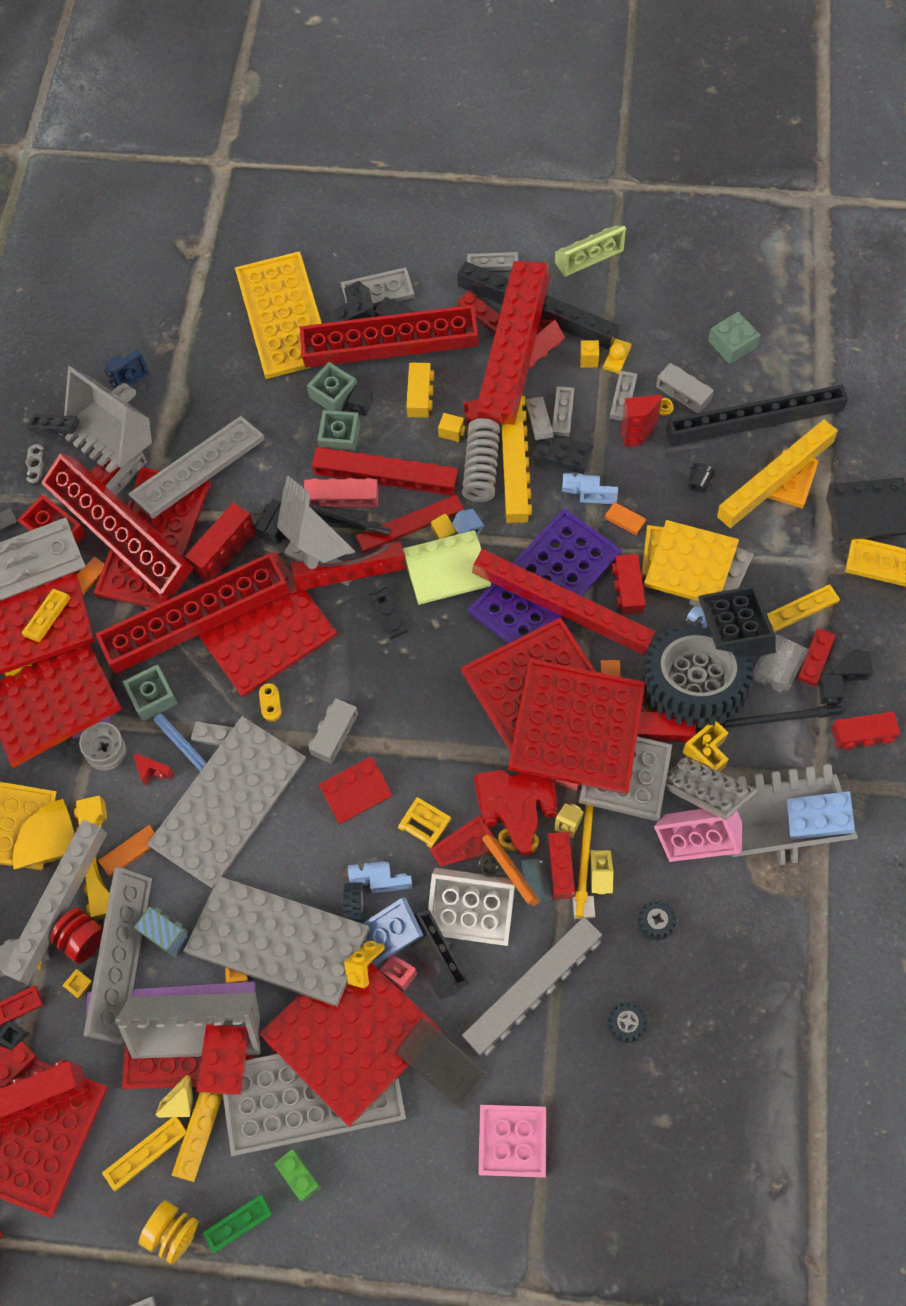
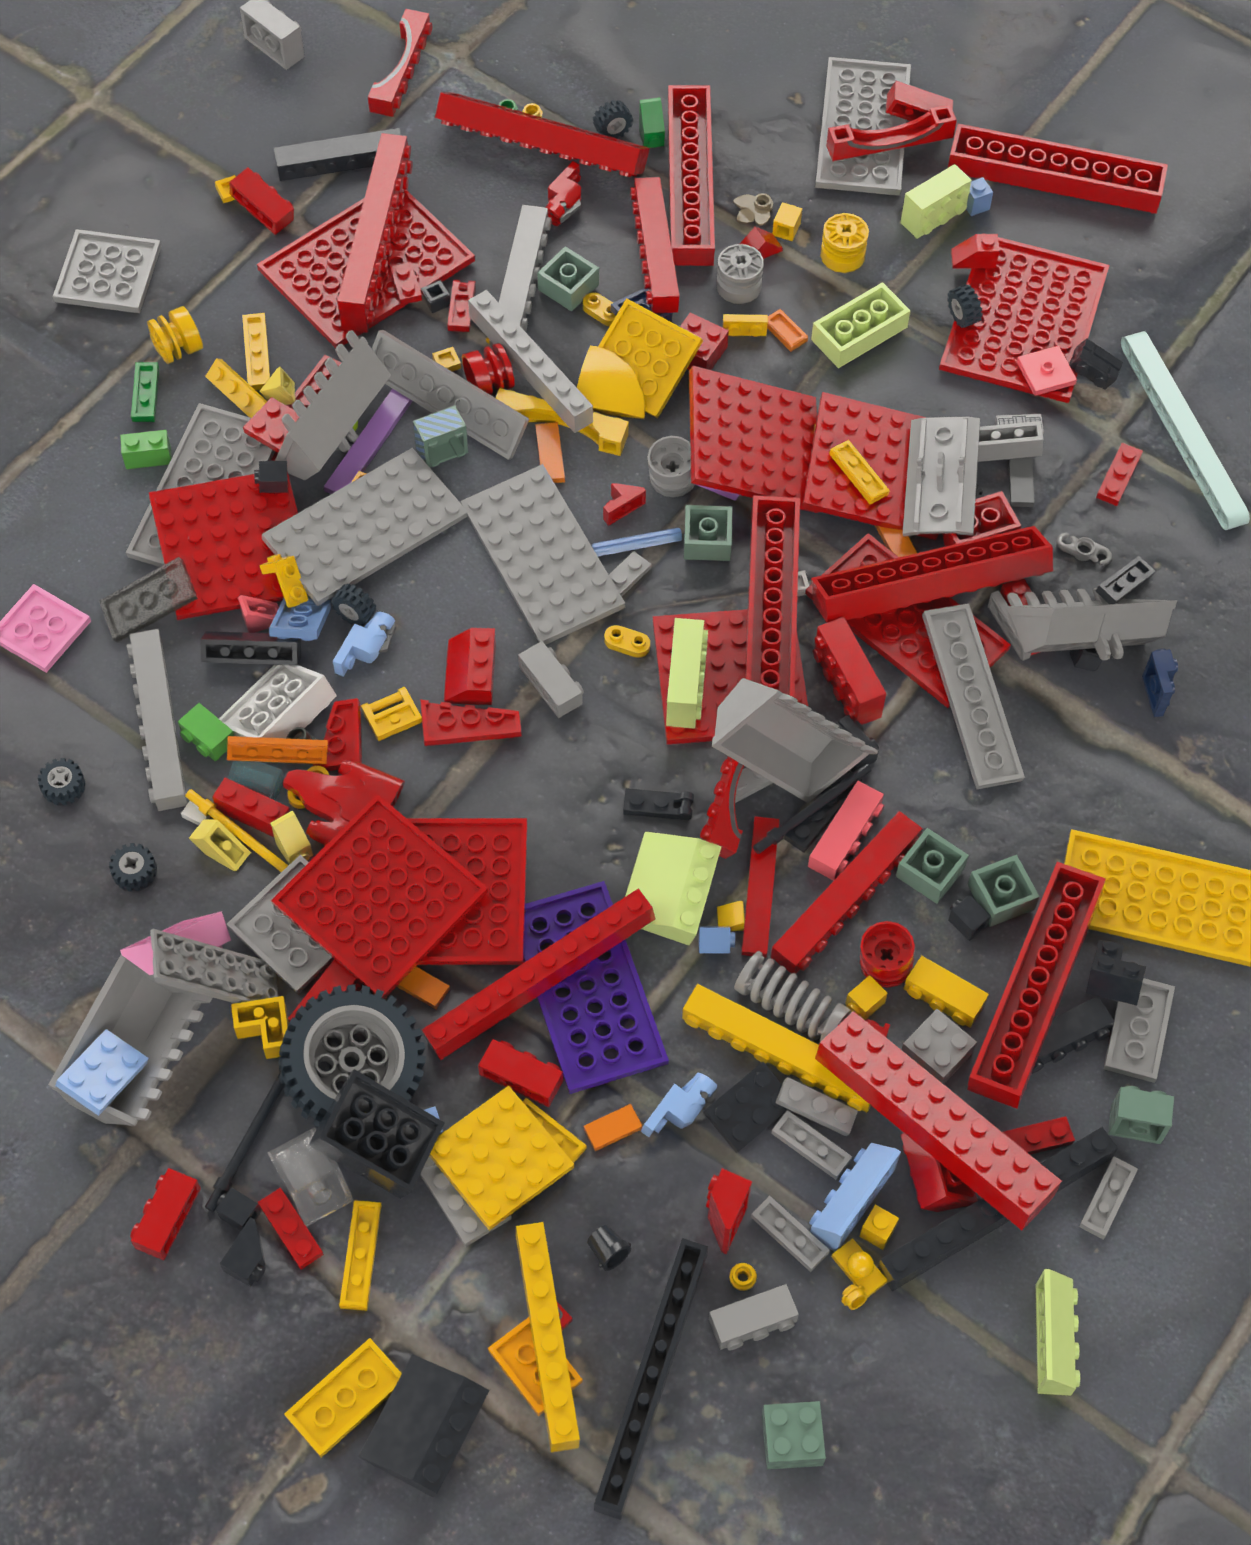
camera: 115 degrees right, 5 degrees down
none -> bright green brick [178,703,234,761]
none -> black brick [254,461,288,493]
none -> red wing [420,699,522,746]
none -> yellowish green brick [666,618,708,728]
none -> light blue slope [809,1143,901,1252]
none -> yellow plate [841,1284,867,1310]
none -> red wheel [860,921,915,988]
none -> light grey brick [902,1009,977,1084]
none -> sand green brick [1108,1086,1174,1144]

